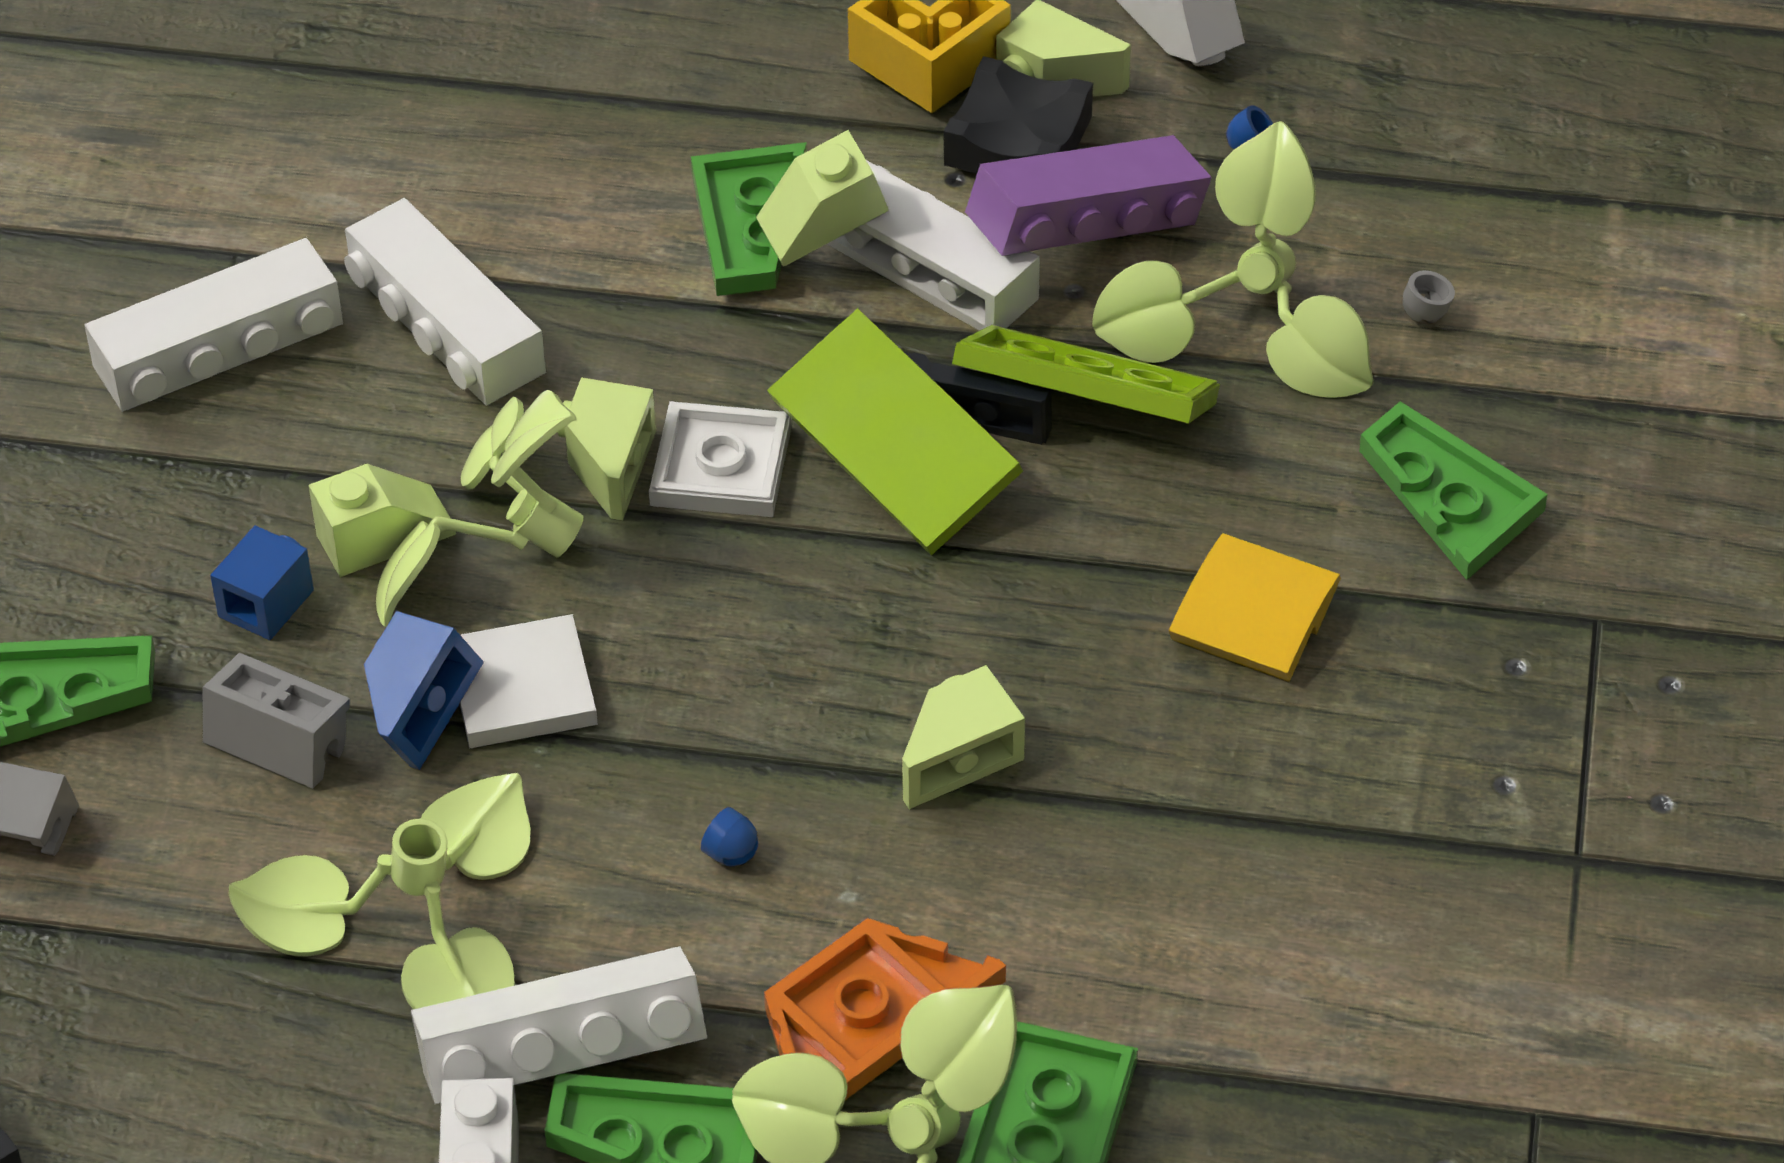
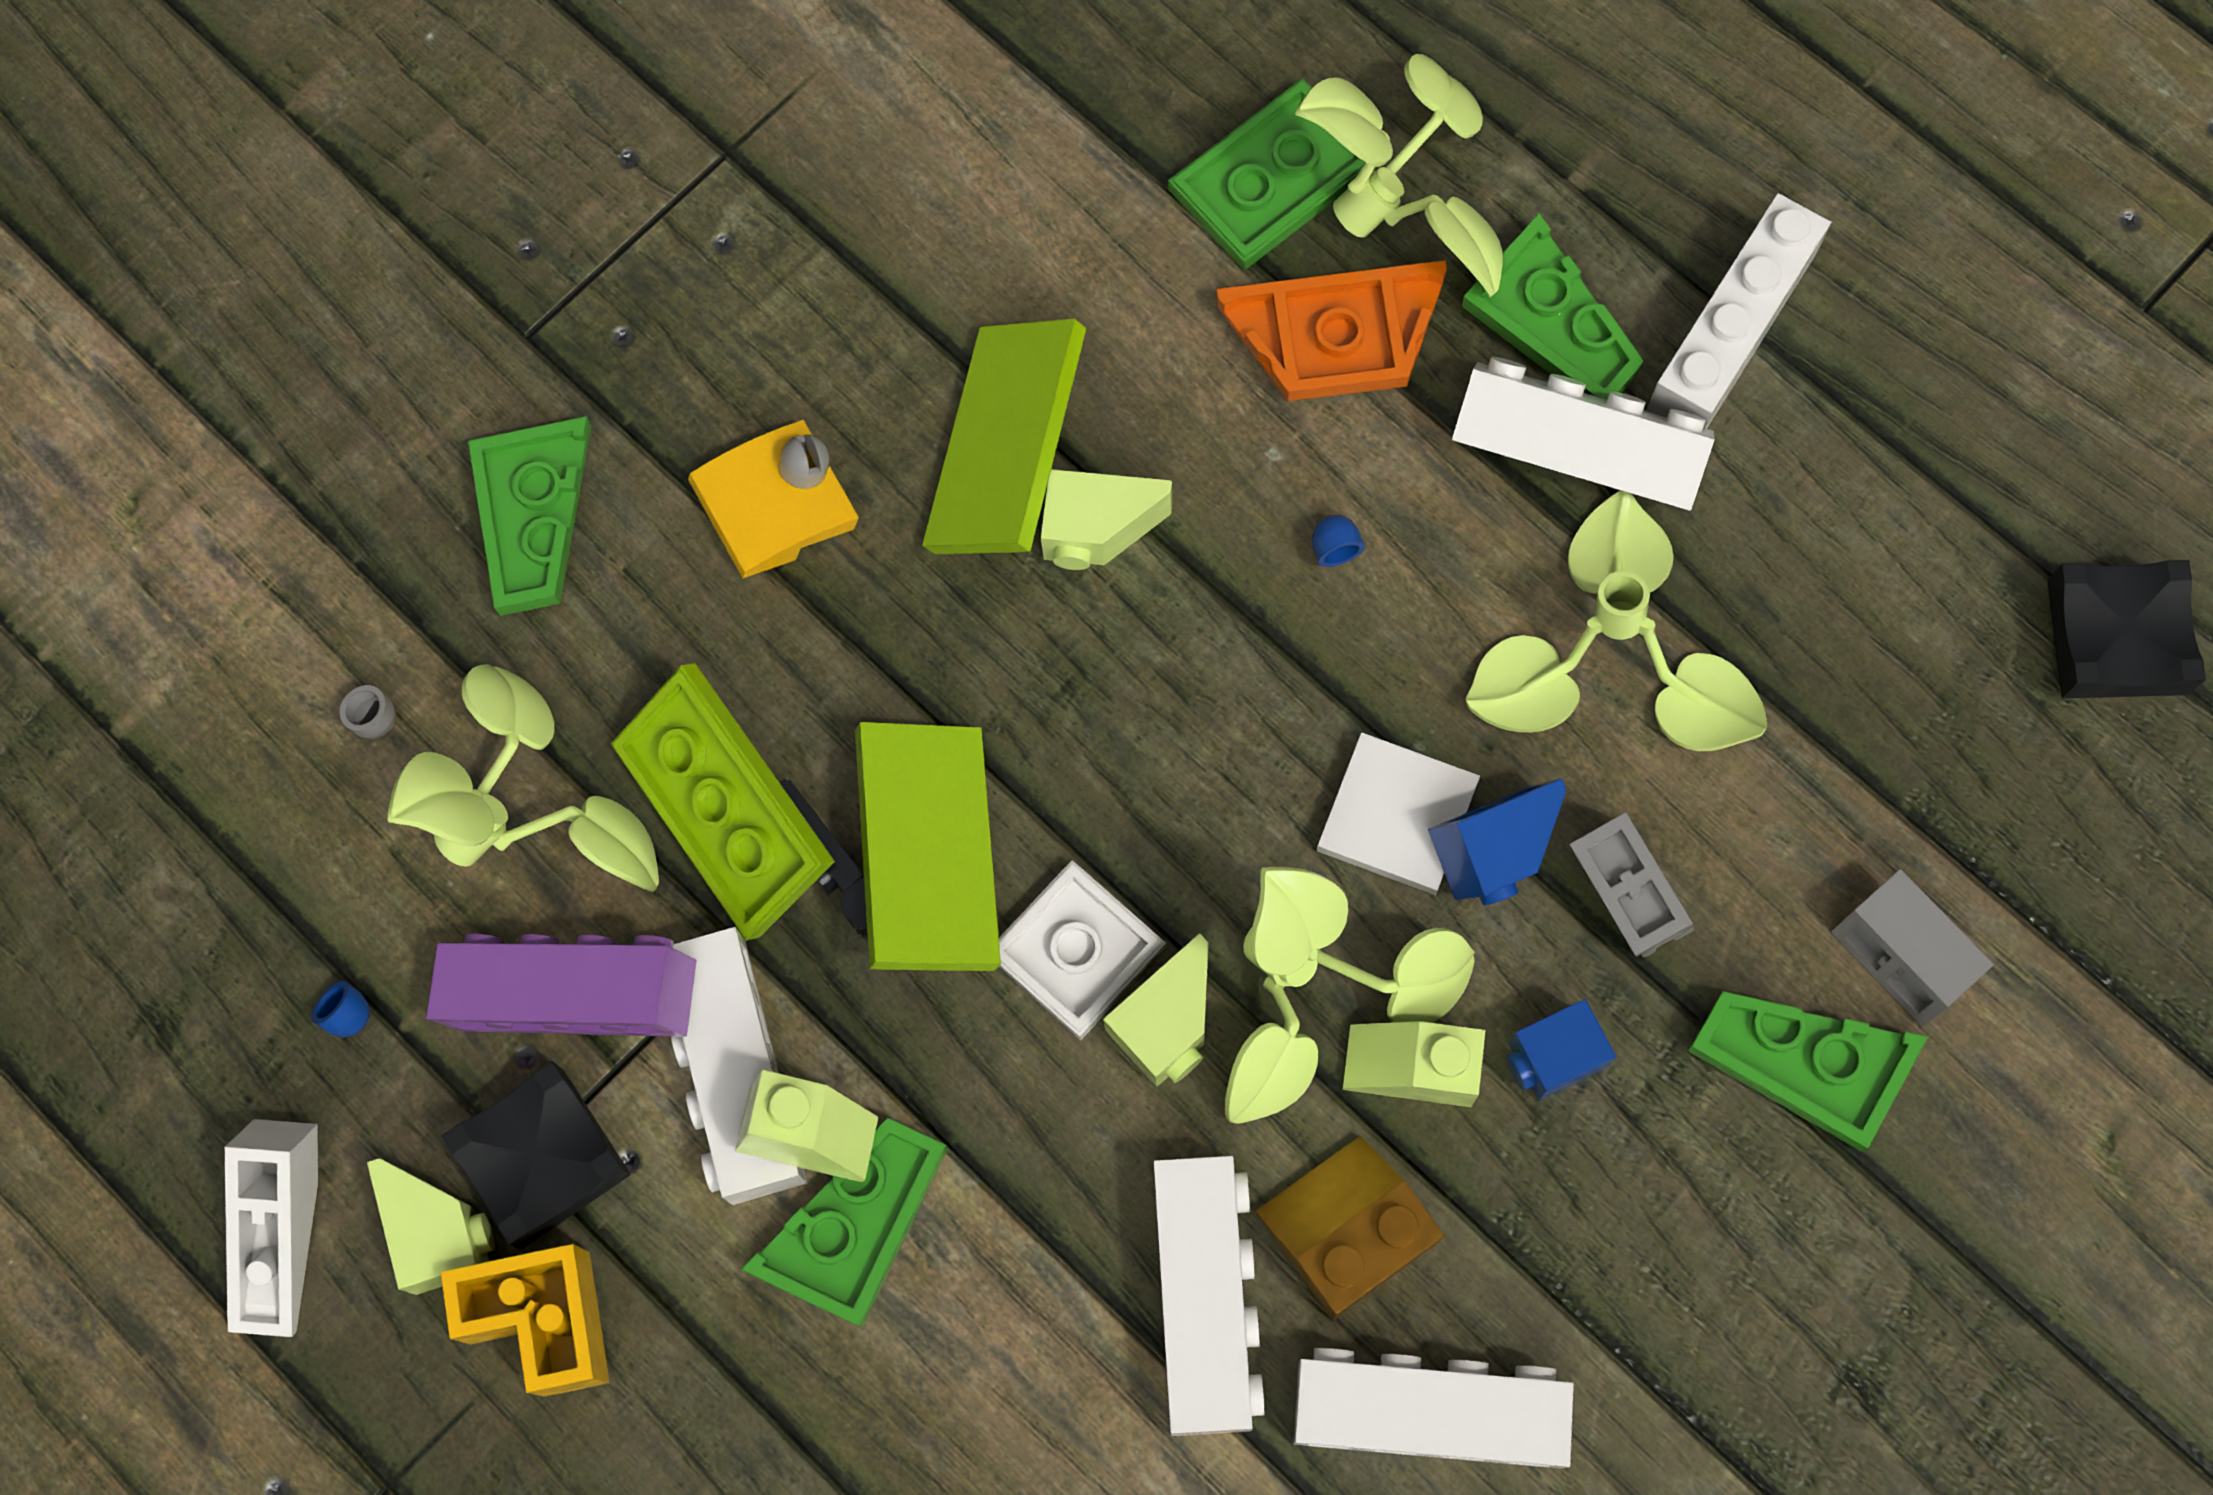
camera: 140 degrees left, 25 degrees up
none -> light grey hinge [778,434,830,489]
none -> lime tile [922,319,1087,554]
none -> pearl gold slope [1255,1135,1445,1321]

